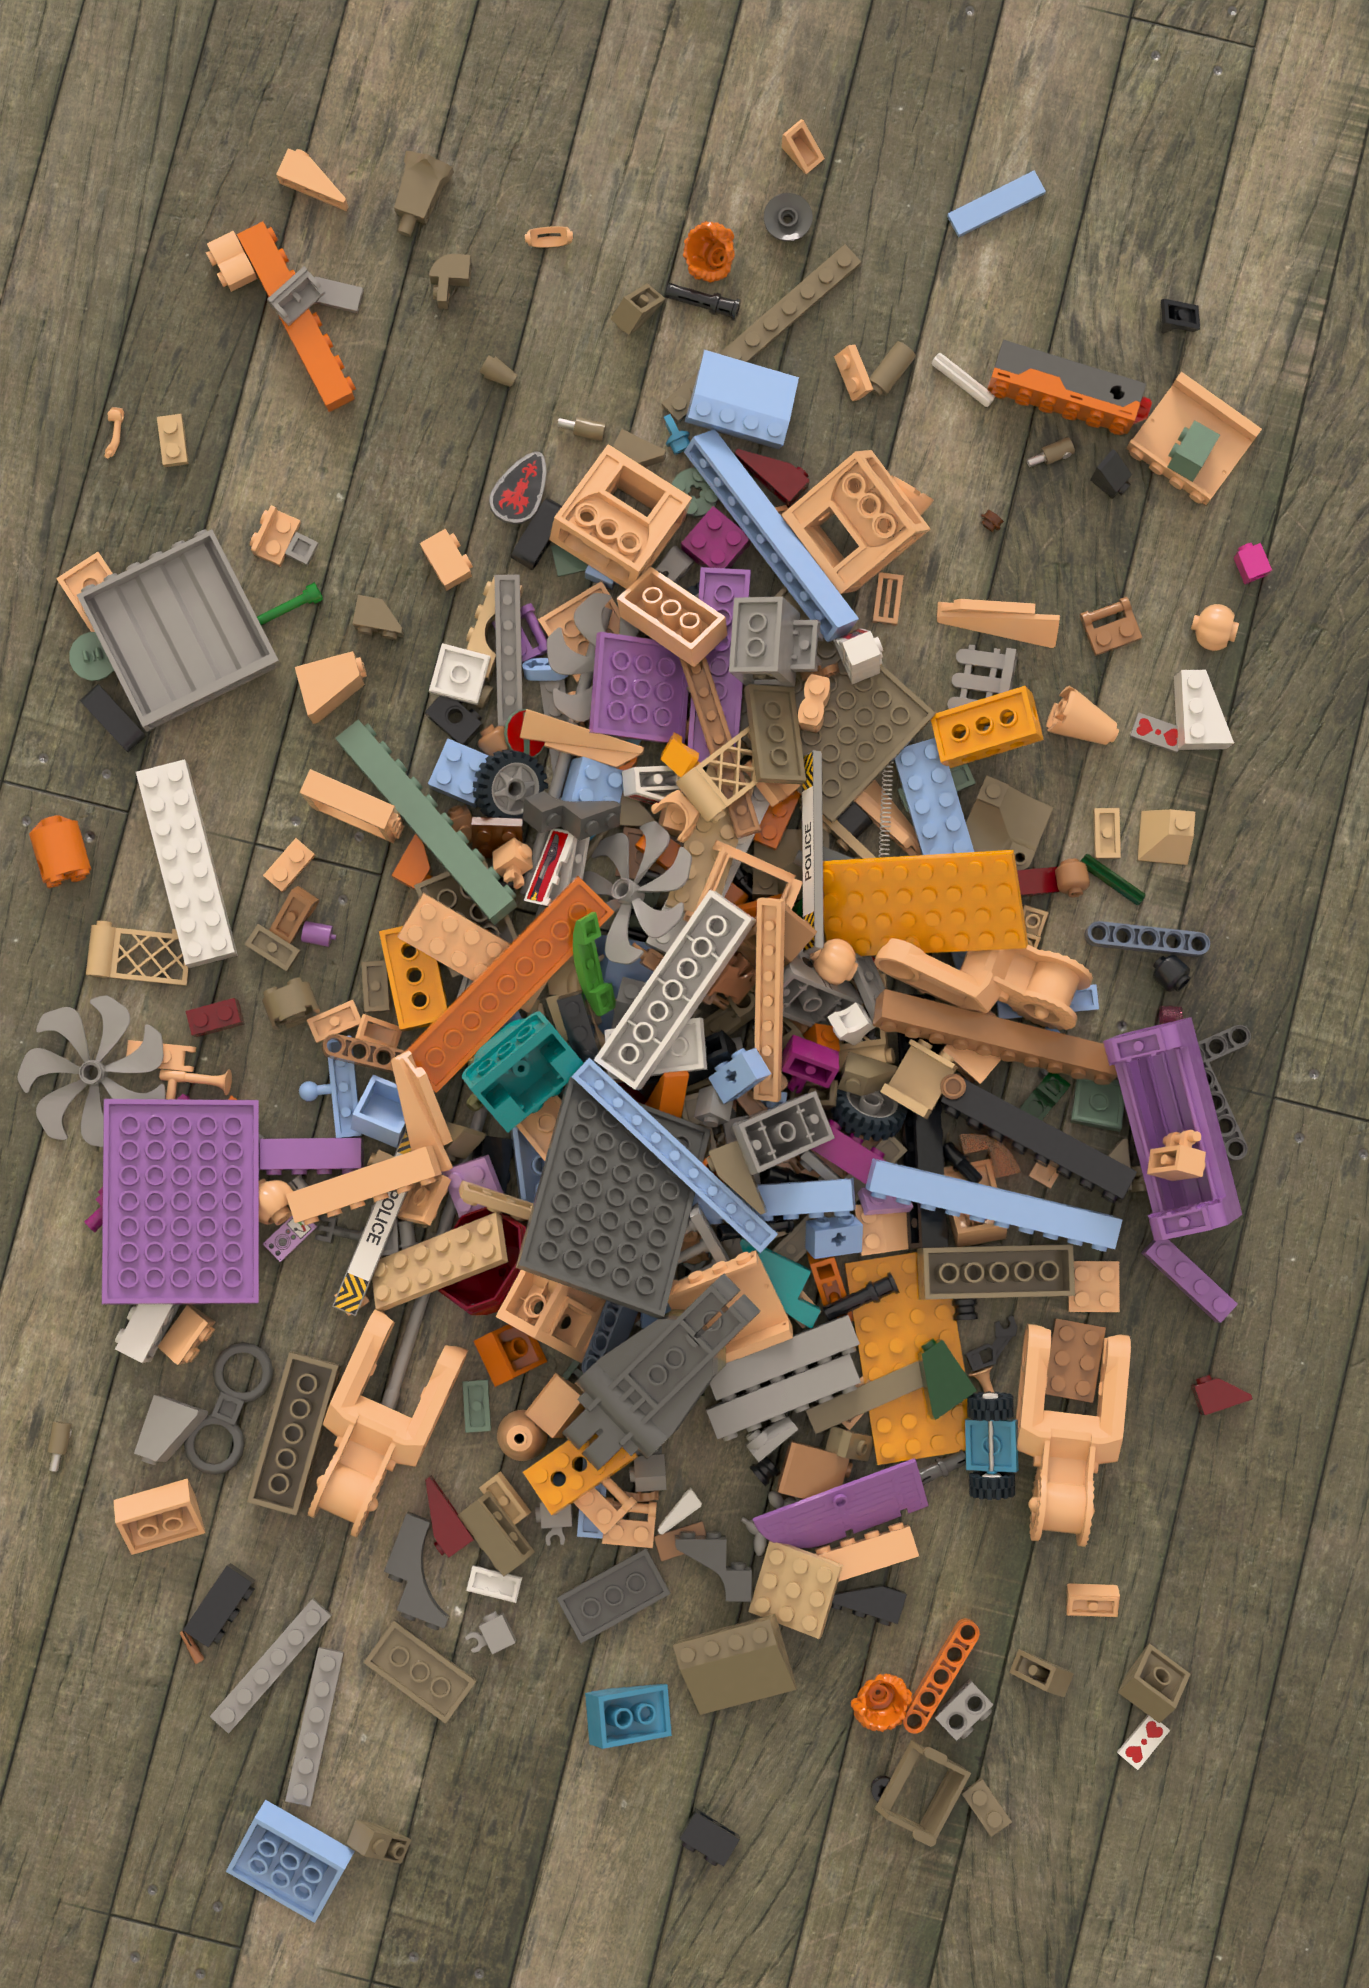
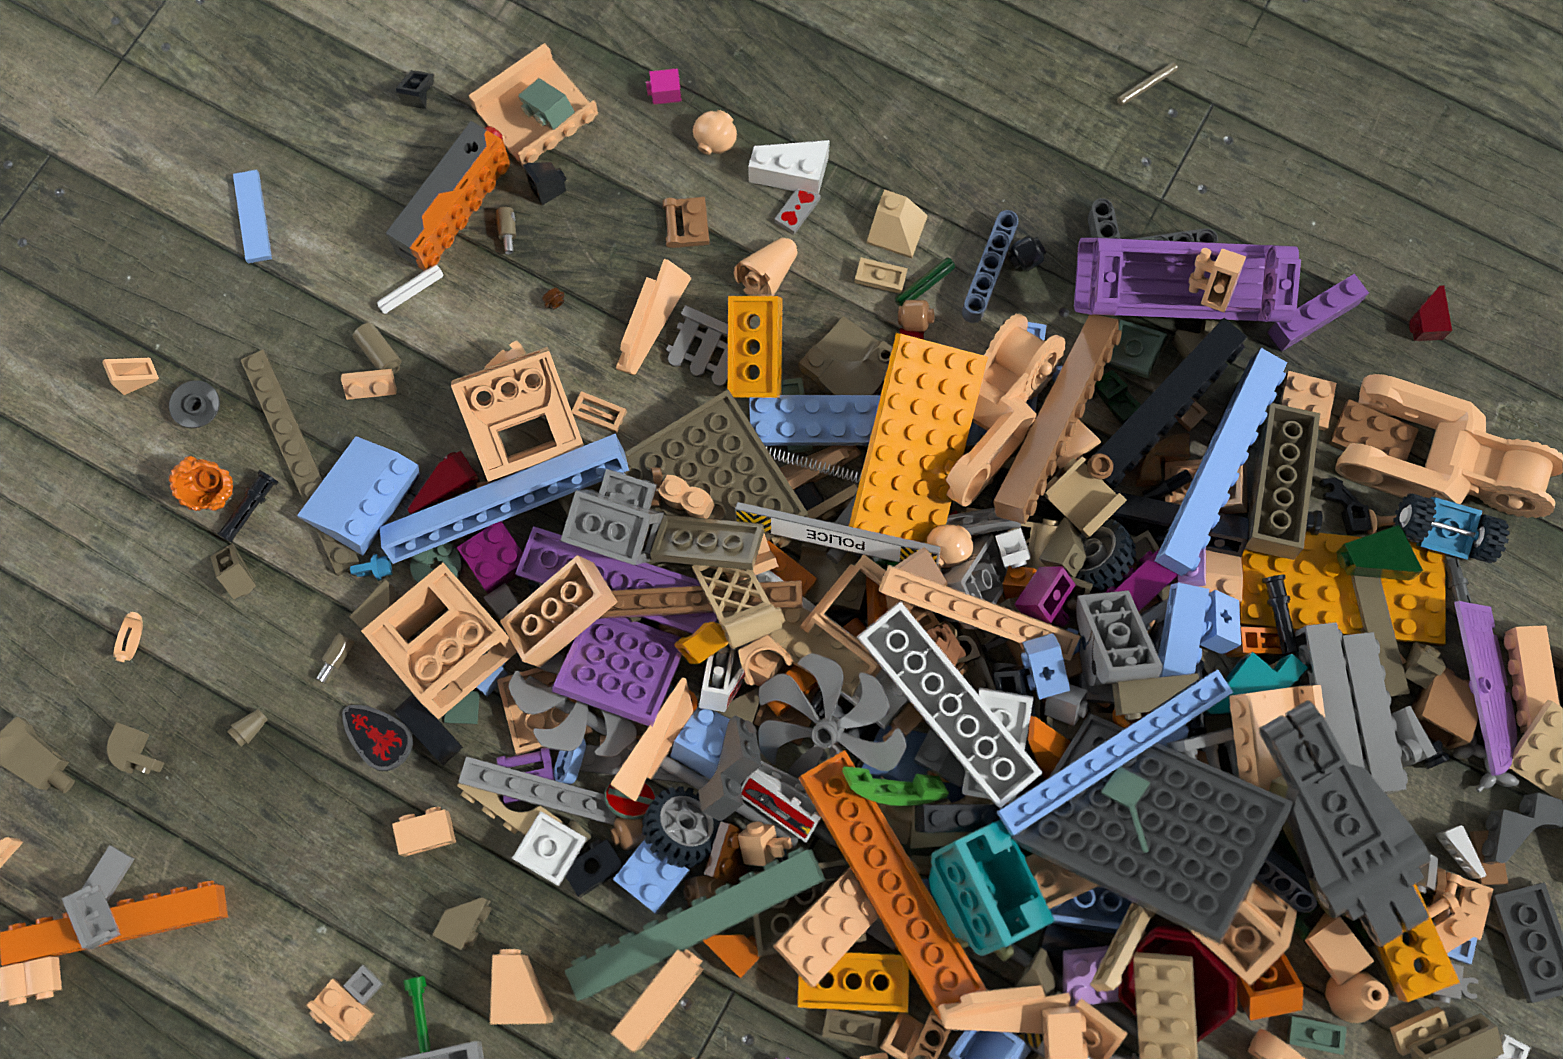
camera: 75 degrees left, 10 degrees down
white wedge [833,628,883,684] -> none
clear pink hose [1159,1006,1183,1024] -> none
none -> sand green piece [1101,767,1150,853]

